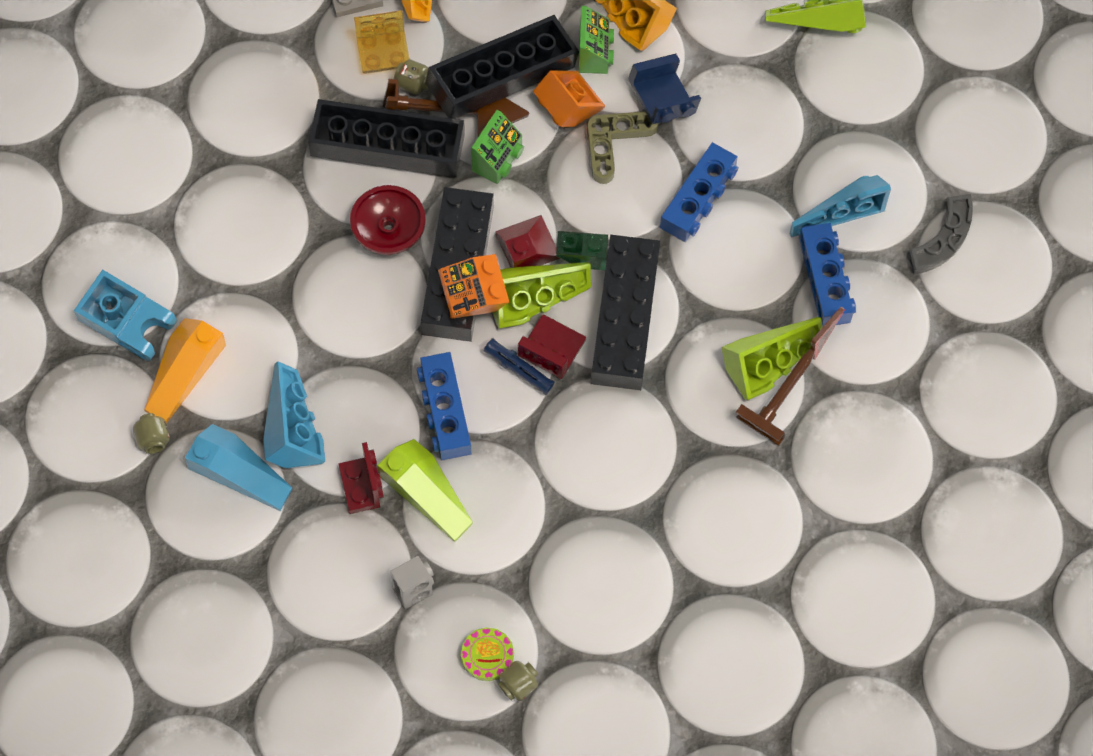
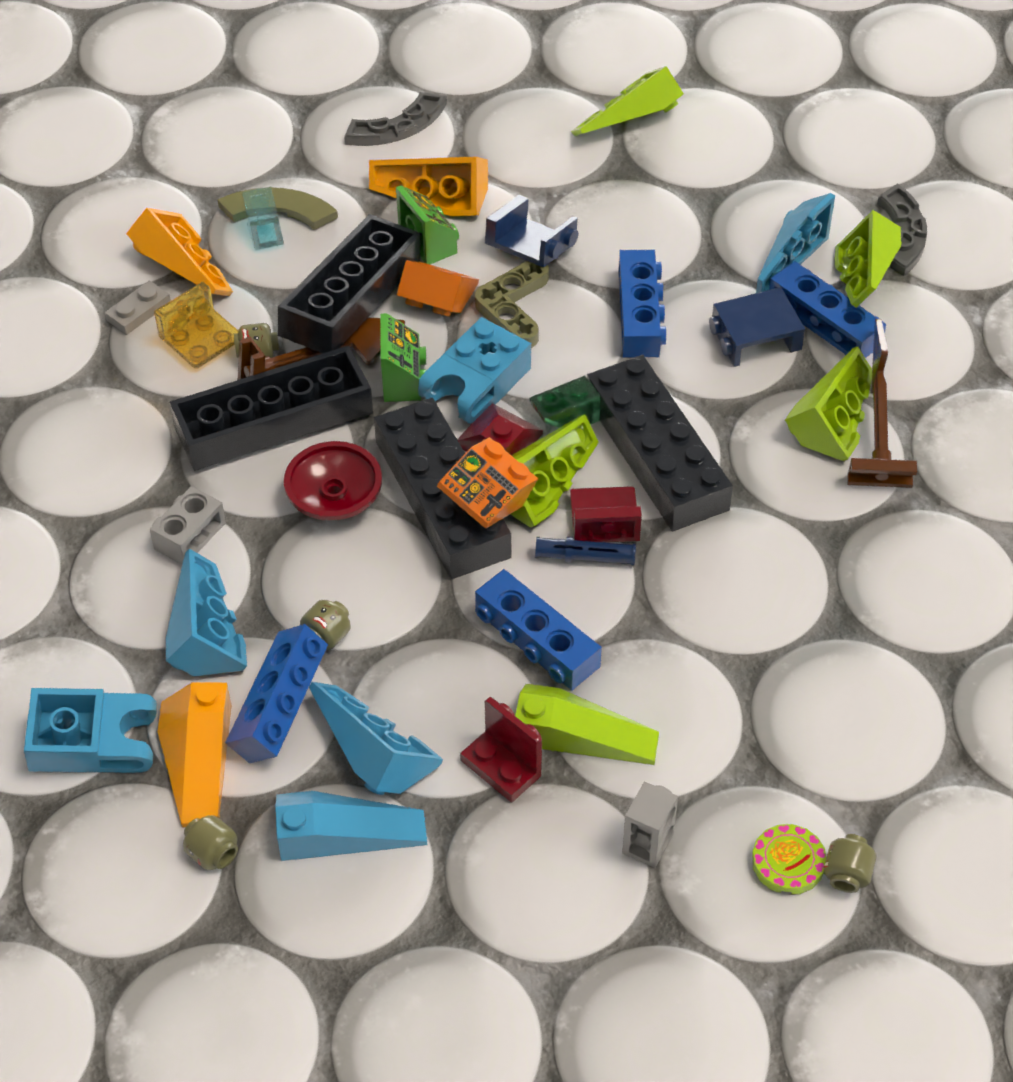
camera: 30 degrees left, 15 degrees down
none -> light grey brick [150,486,226,564]
none -> dark azure wedge [166,549,247,676]
none -> blue brick [225,624,328,764]
none -> olive head [300,600,351,650]
none -> dark azure brick [418,317,531,423]
none -> dark blue panel [709,287,805,367]
none -> lime wedge [835,210,902,308]

